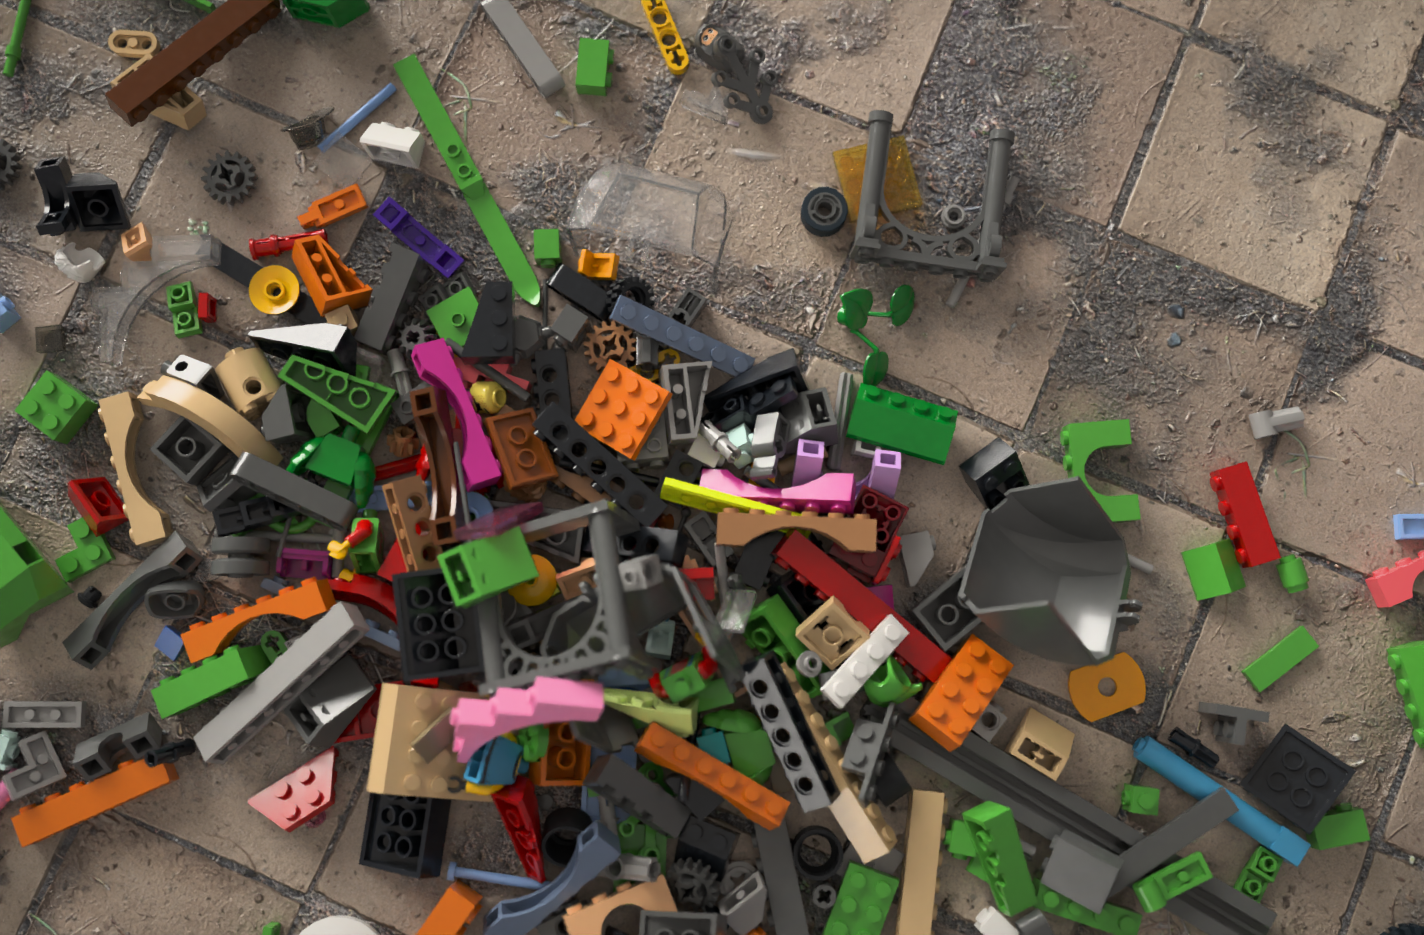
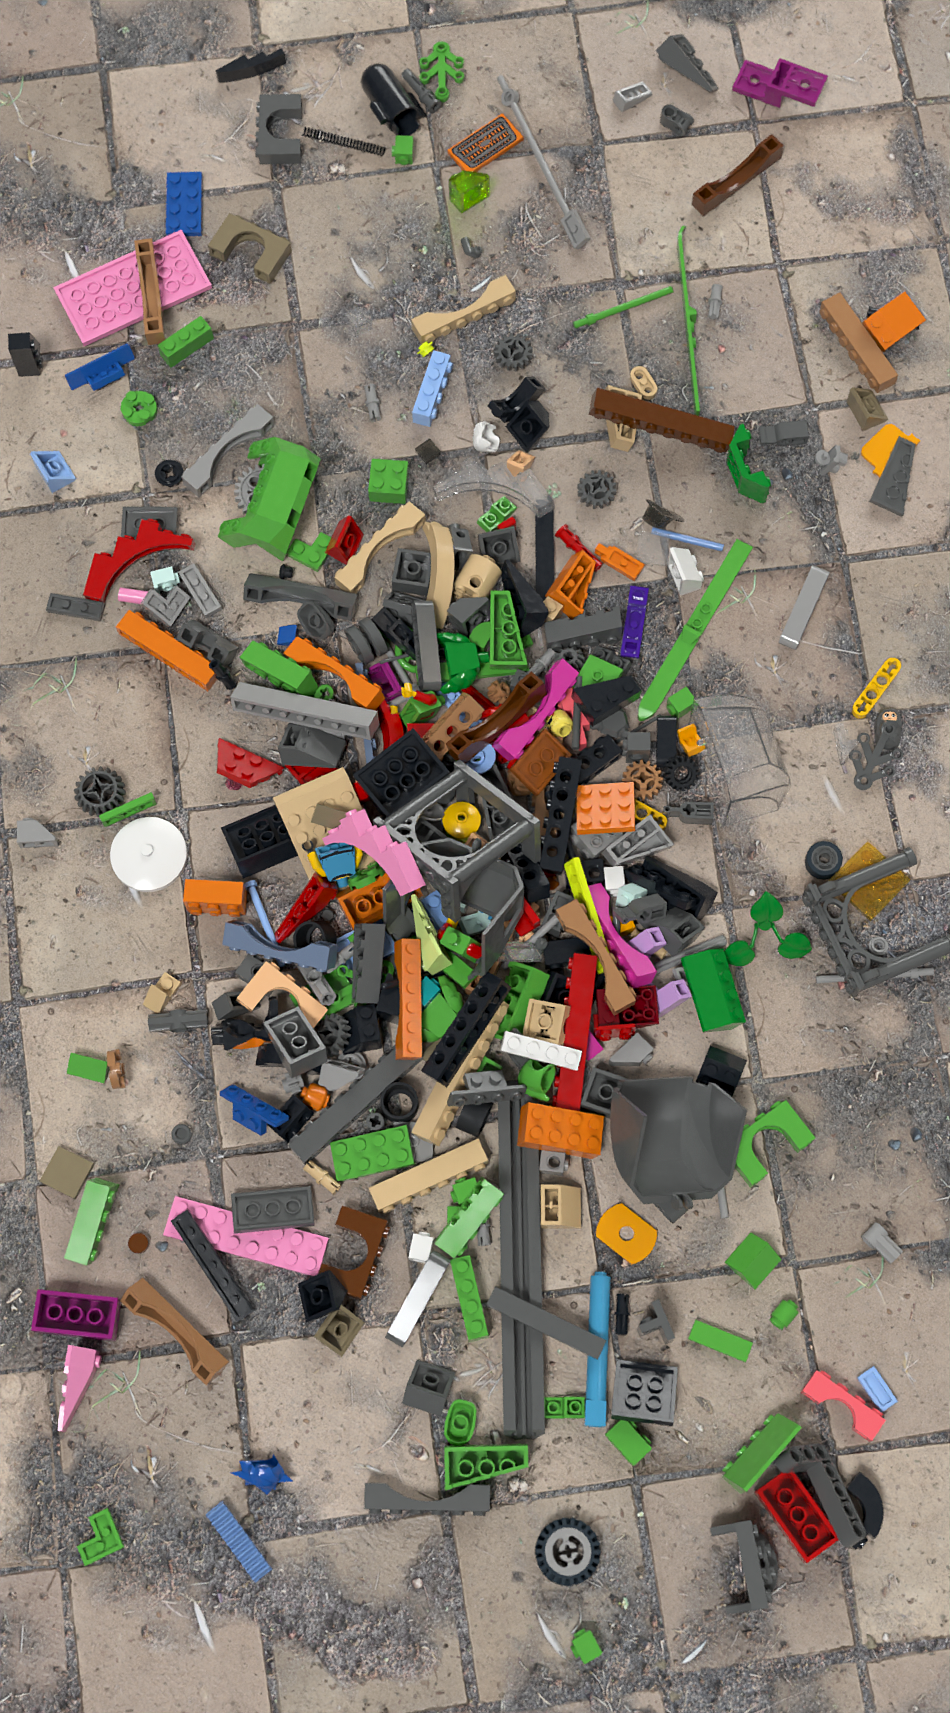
camera: 65 degrees right, 10 degrees down
yellow dish [249,265,300,315] -> none
bright green slope [437,526,540,608] -> none
dark grey axle [453,442,474,543] -> none
clear pink tile [453,502,544,541] -> none
bright green brick [576,38,614,96] -> none
sand blue plate [609,295,756,377] -> none
light grey brick [618,554,664,592] -> none
dark grey piece [636,331,659,372] -> none
light grey pin [698,420,741,463] -> none
light grey plate [796,651,822,678] -> none
dark grey brick [1040,829,1125,915] -> none
bright green brick [1121,783,1160,816] -> none
bright green plate [1132,851,1213,913] -> none
red brick [1209,461,1281,568] -> none
none -> dark grey slope [478,526,520,567]

